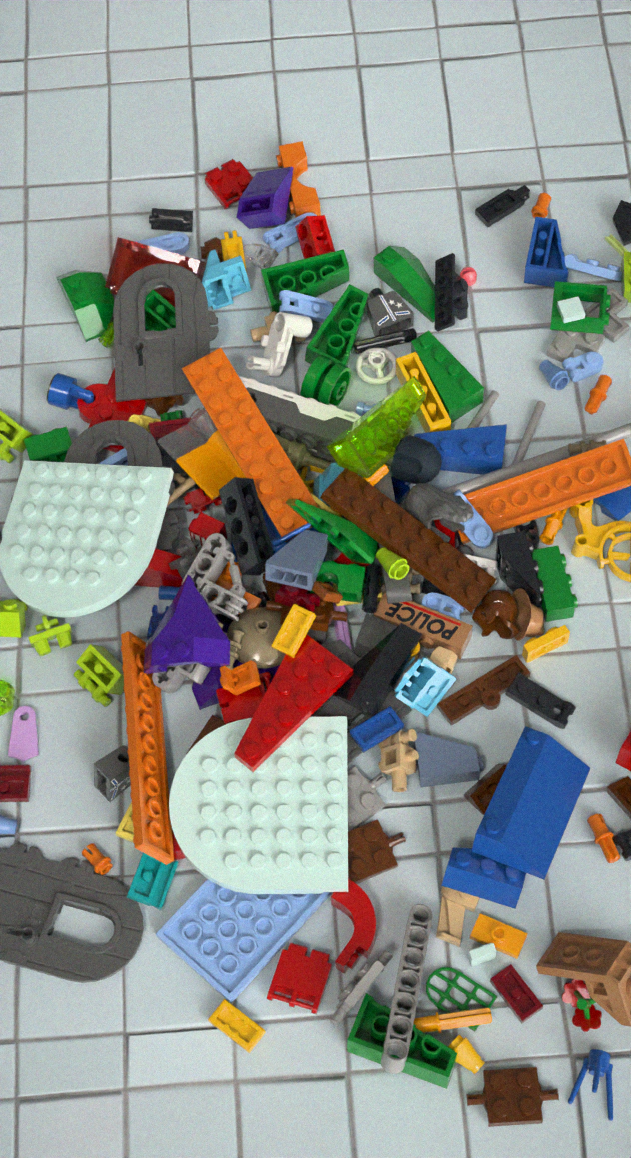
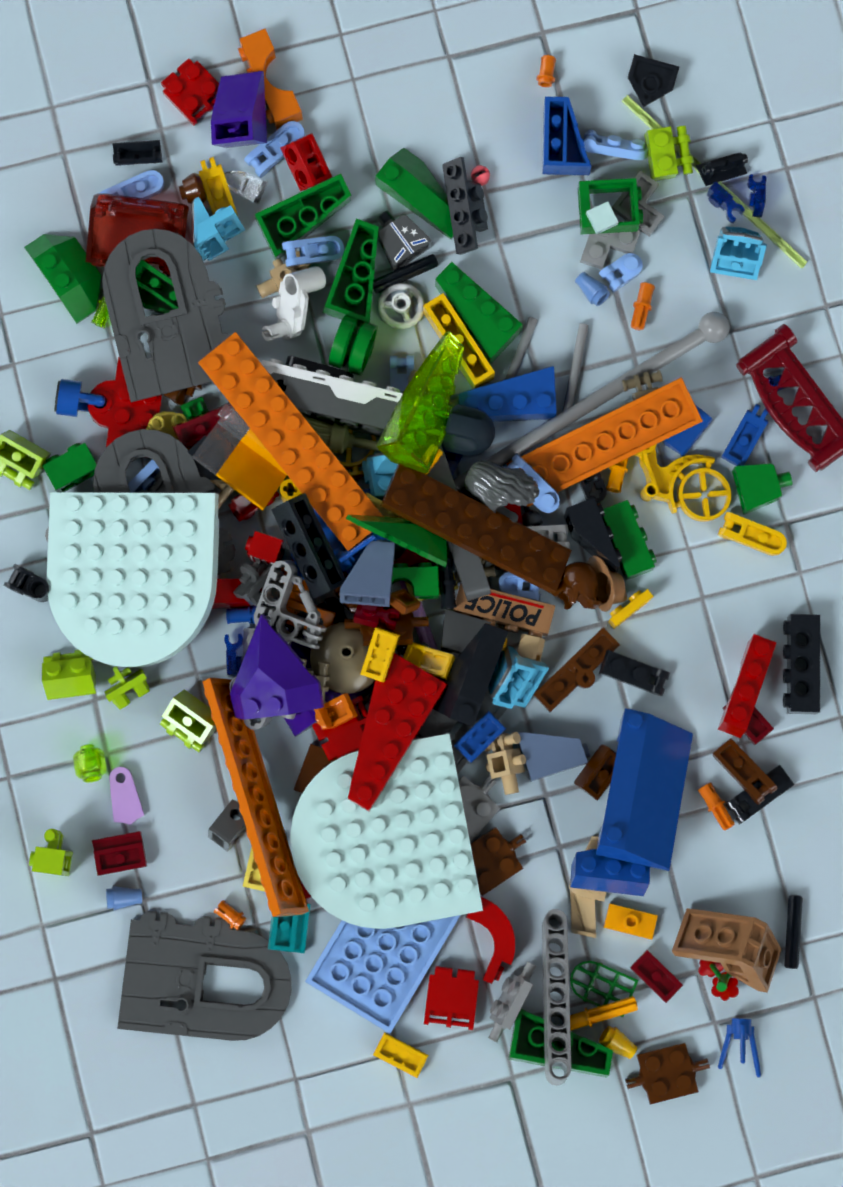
camera: 15 degrees left, 20 degrees up
lime cone [376,547,409,580] -> none
light aqua tile [468,943,497,967] -> none
black hinge [475,185,530,227] -> none
none -> yellow plate [403,642,455,680]

